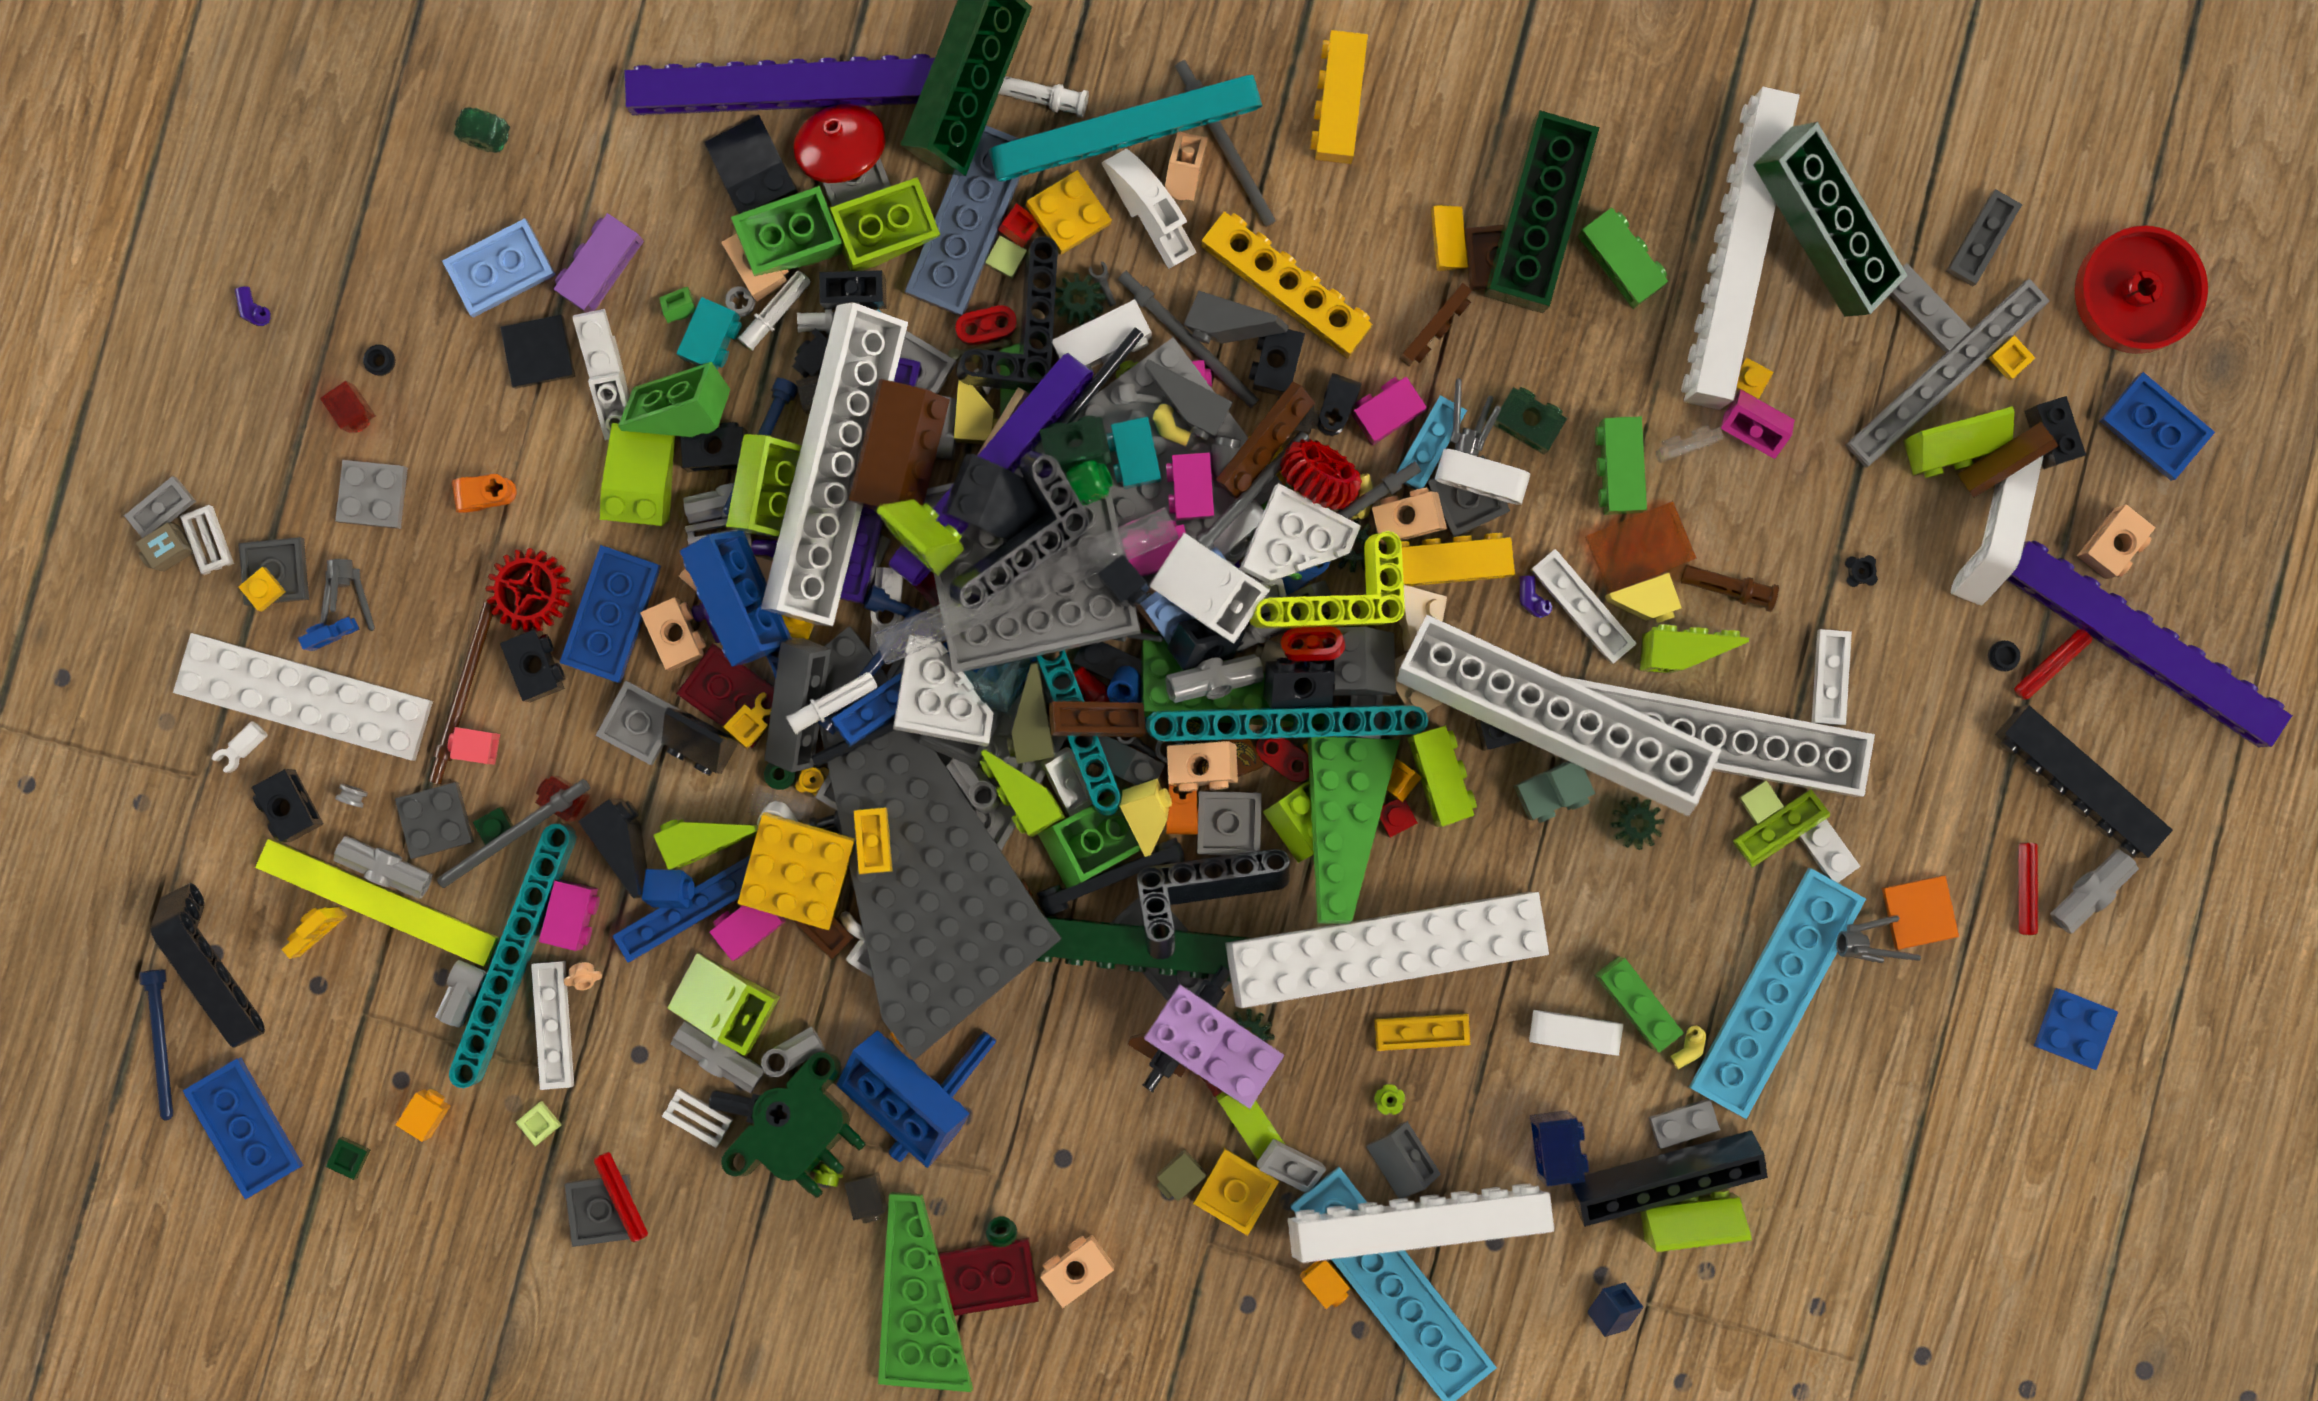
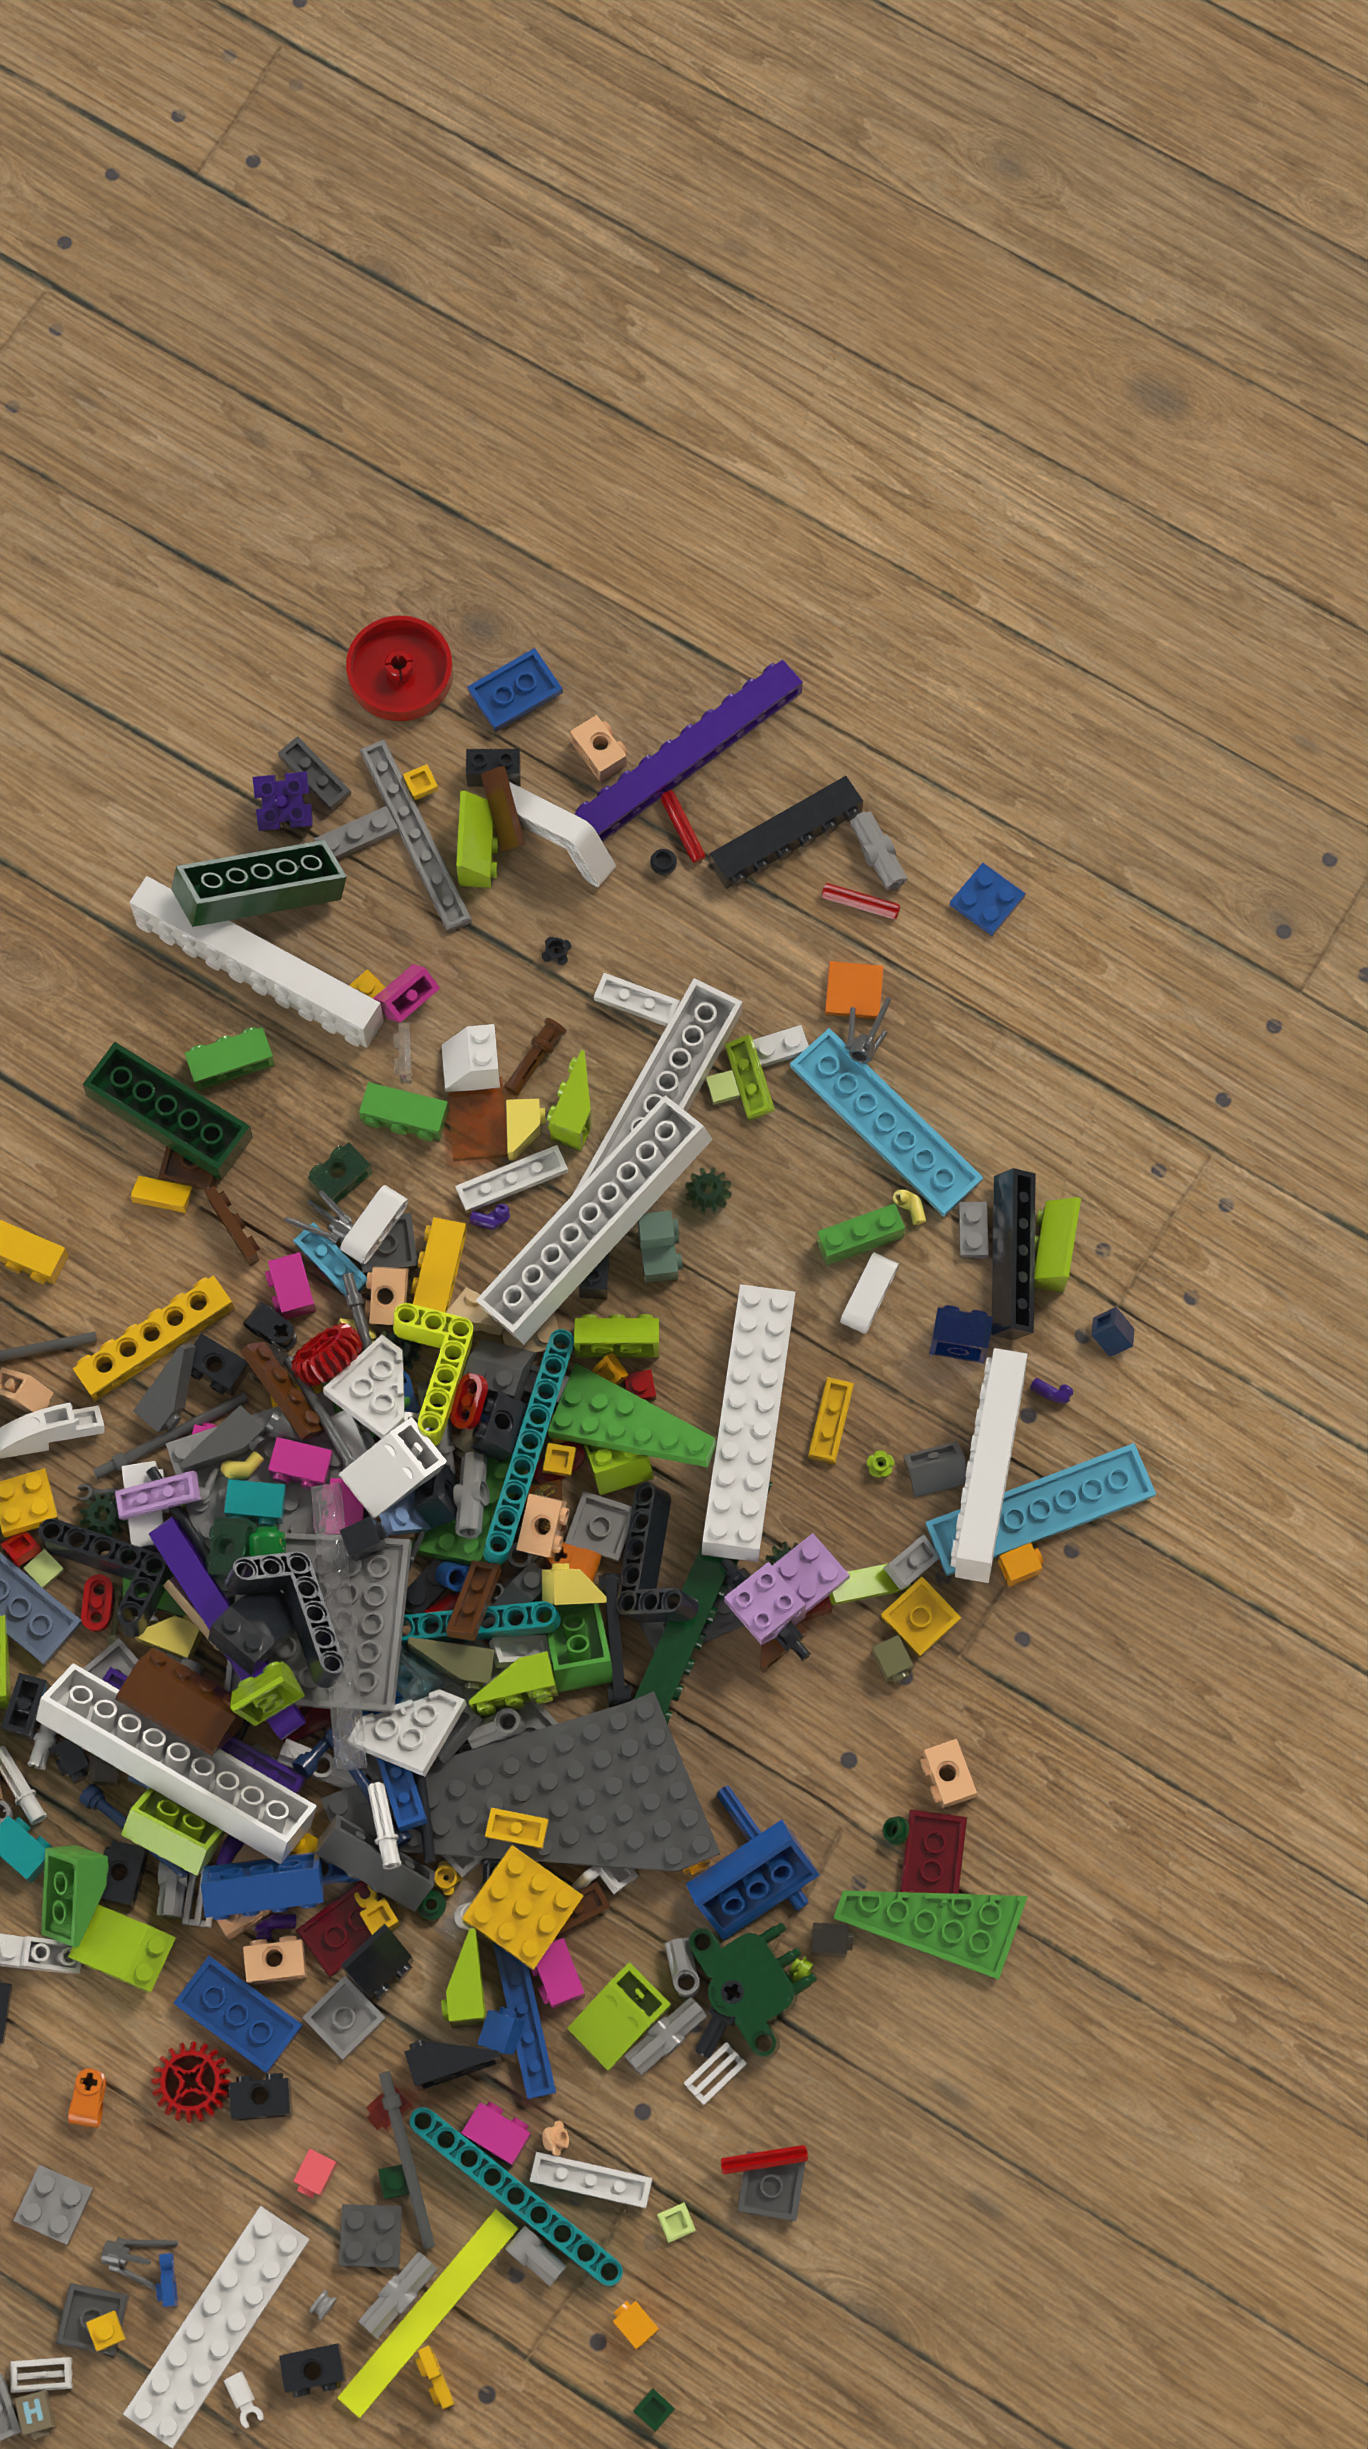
camera: 75 degrees left, 15 degrees down
reddish brown bar [429,602,496,785] -> none
none -> lavender tile [115,1471,201,1520]
none -> dark purple brick [252,772,313,831]
none -> white slope [442,1024,500,1092]
none -> yellow plate [543,1443,576,1477]
none -> dark purple arm [1030,1378,1073,1404]

